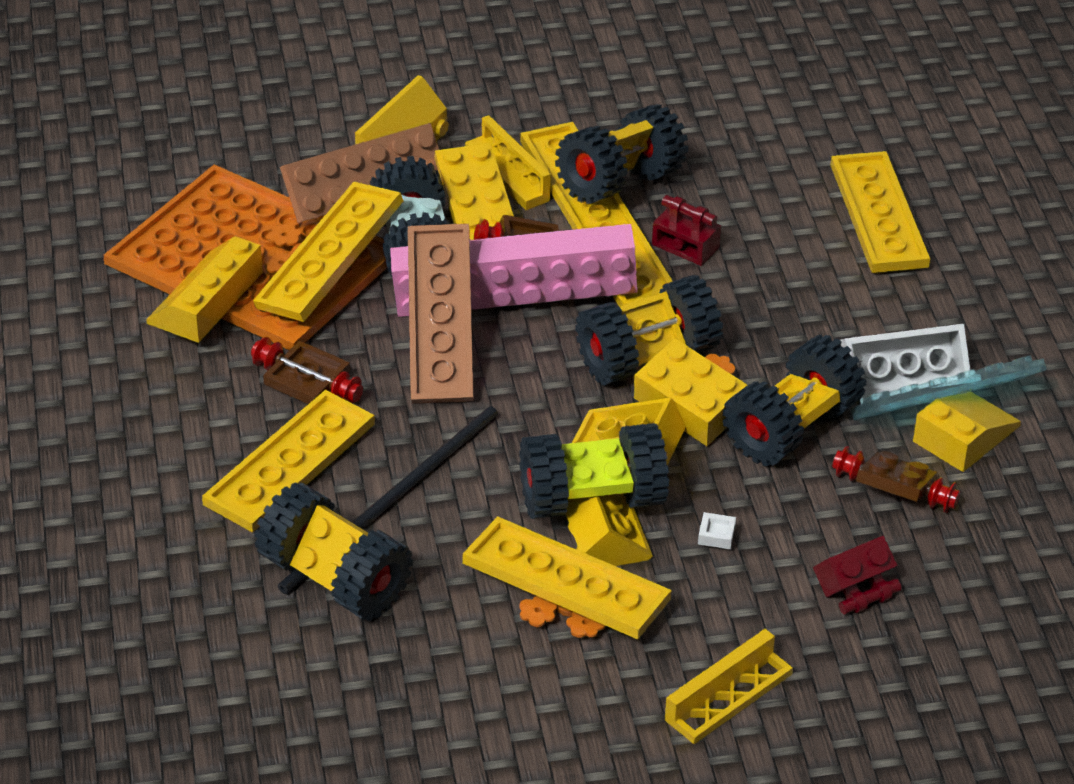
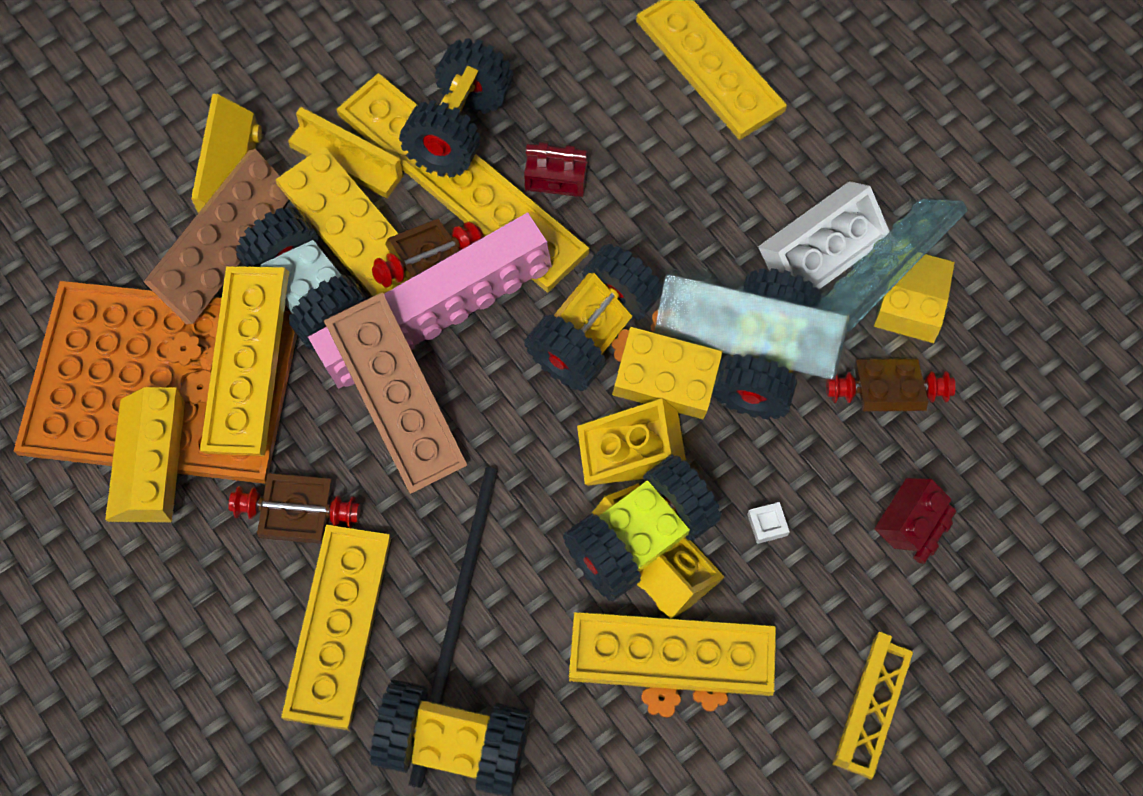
camera: 25 degrees left, 25 degrees up
none -> clear light blue plate [654,274,850,380]

